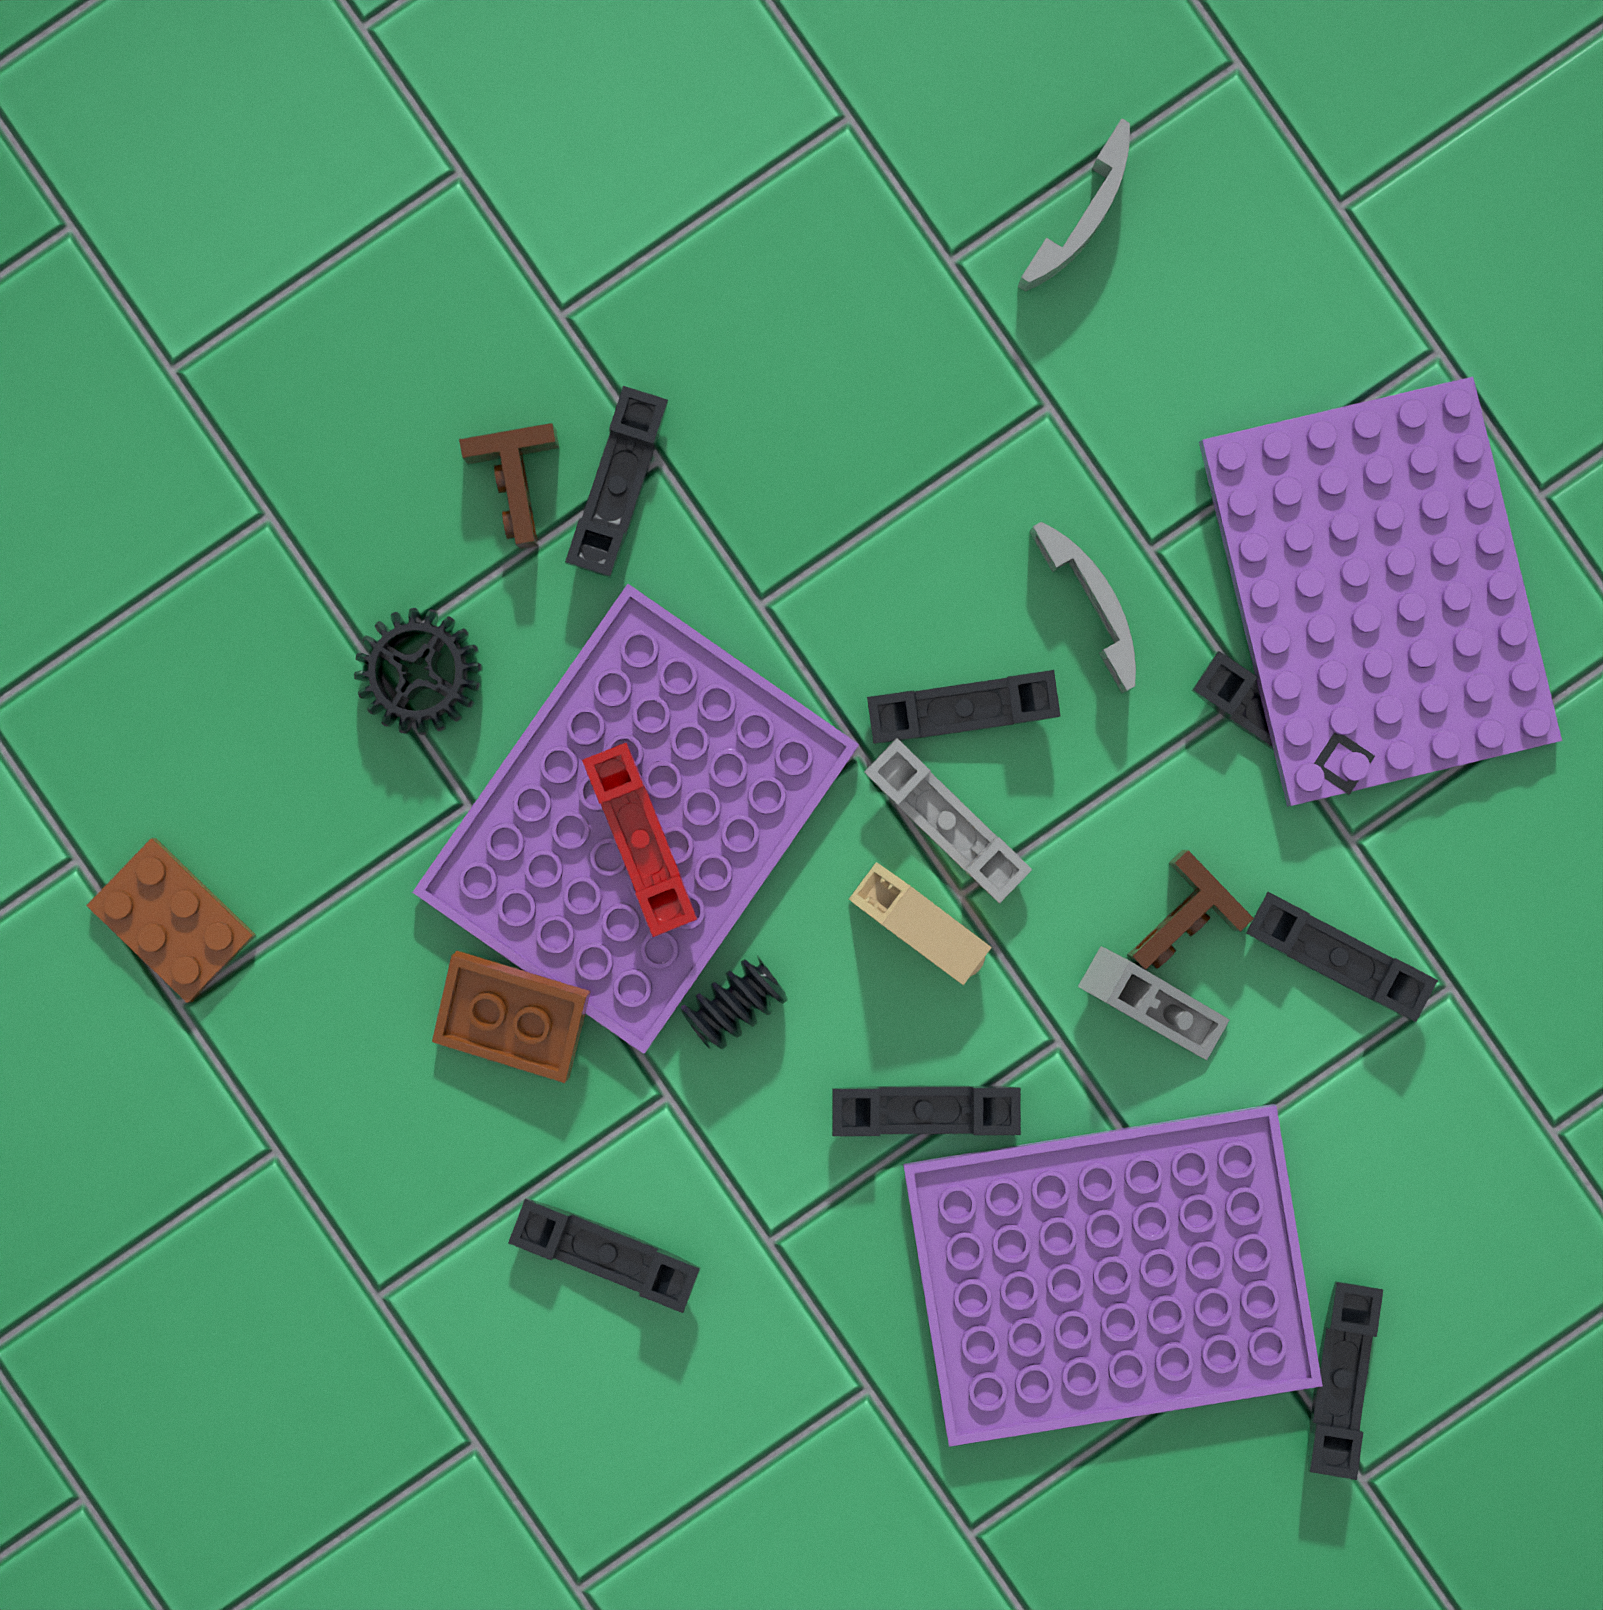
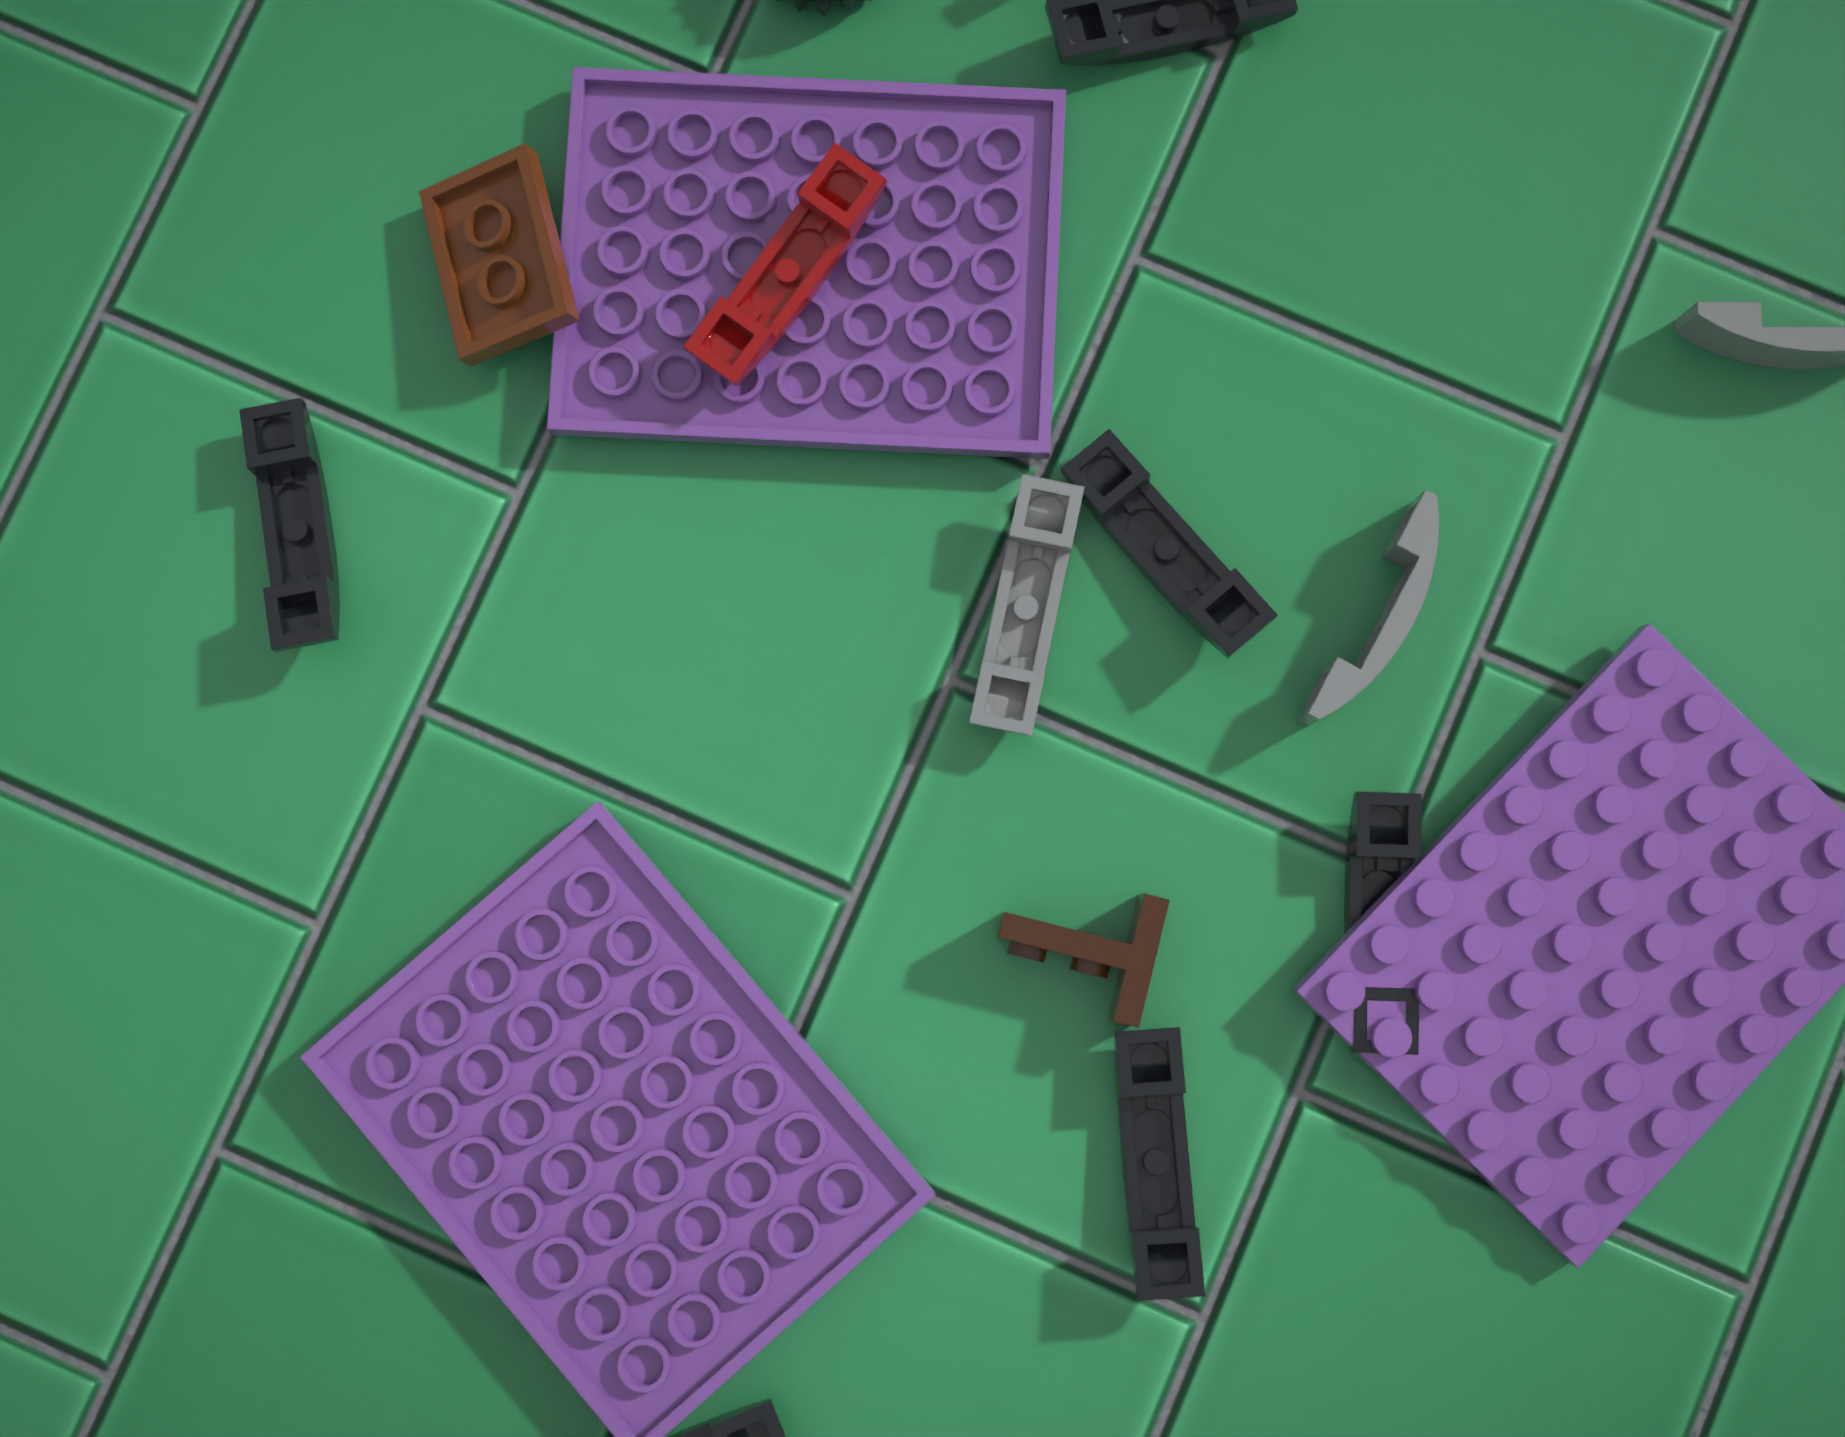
camera: 55 degrees right, 5 degrees down
black piece [680,955,788,1049] -> none
black slope [832,1085,1021,1137] -> none
tan slope [849,862,992,985] -> none
light grey slope [1078,946,1230,1060] -> none

